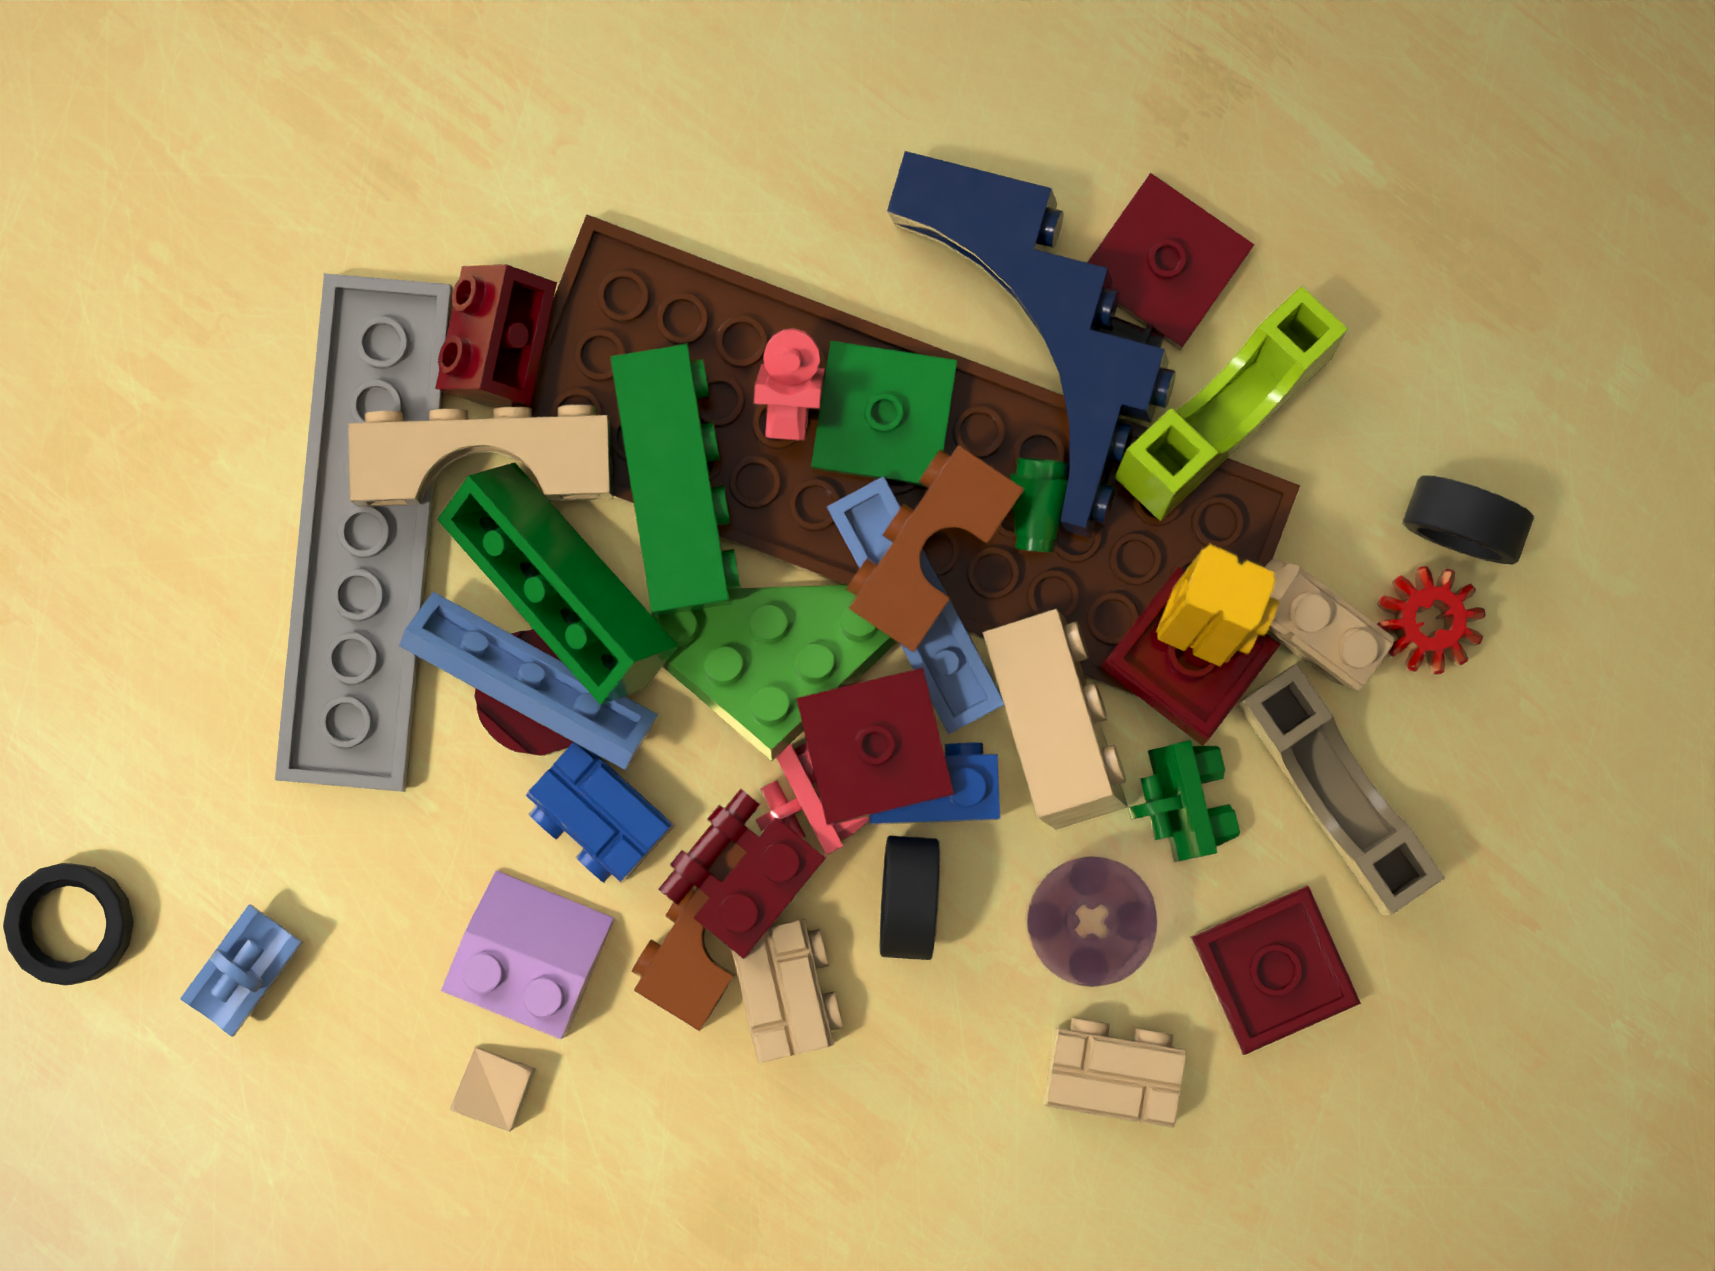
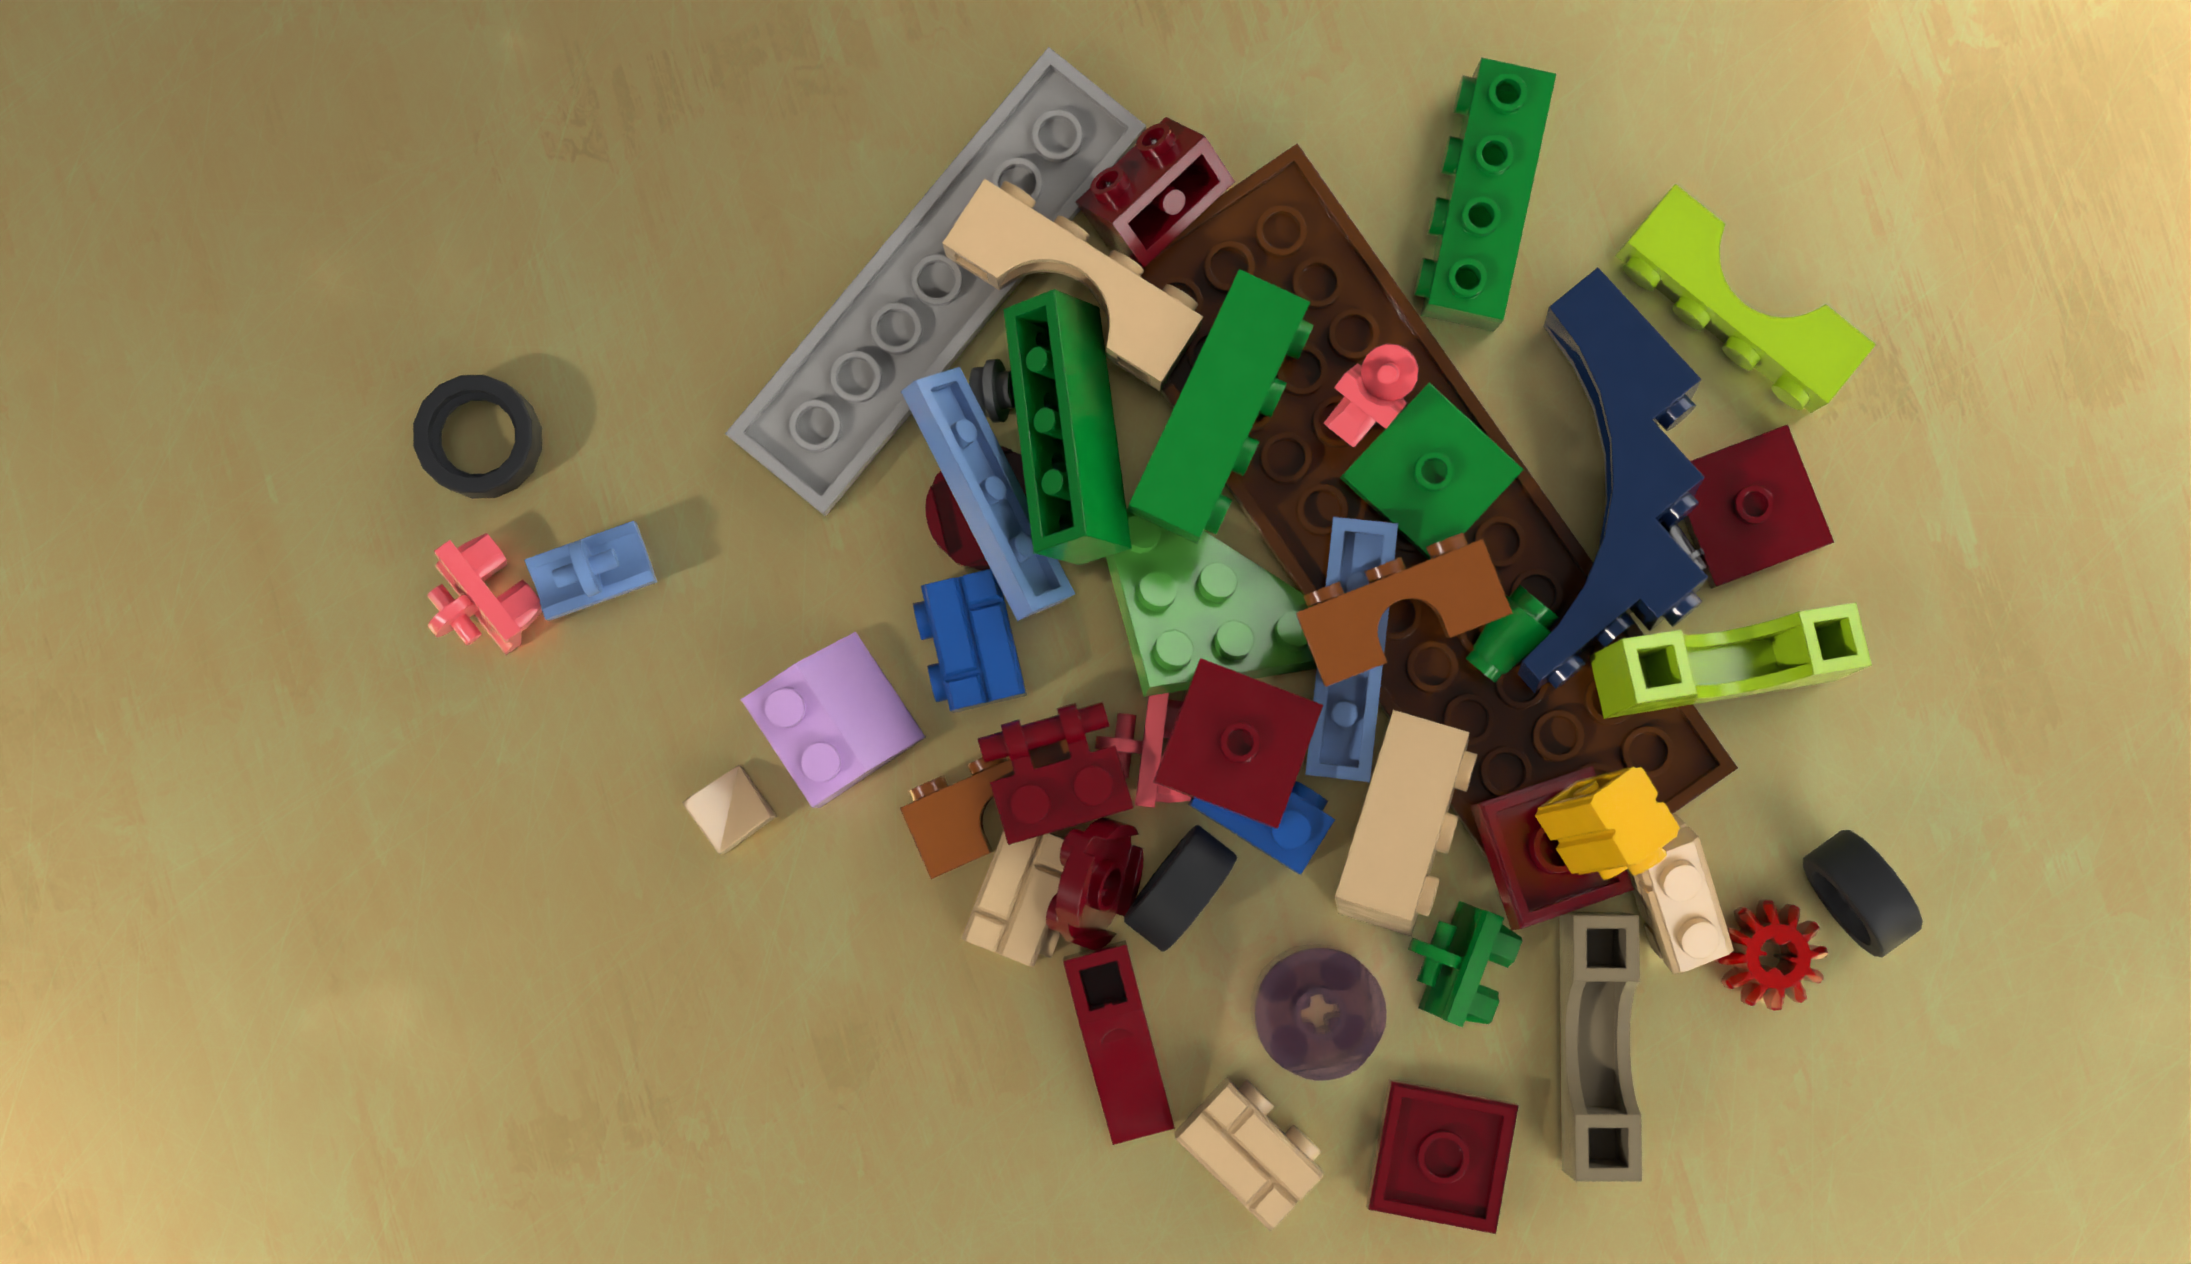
camera: 35 degrees right, 0 degrees up
none -> coral hips [427,533,542,655]
none -> dark grey plate [969,359,1016,423]
none -> dark red plate [1046,818,1144,950]
none -> dark red slope [1063,940,1175,1145]
none -> green brick [1414,58,1556,332]
none -> lime arch [1615,184,1876,413]

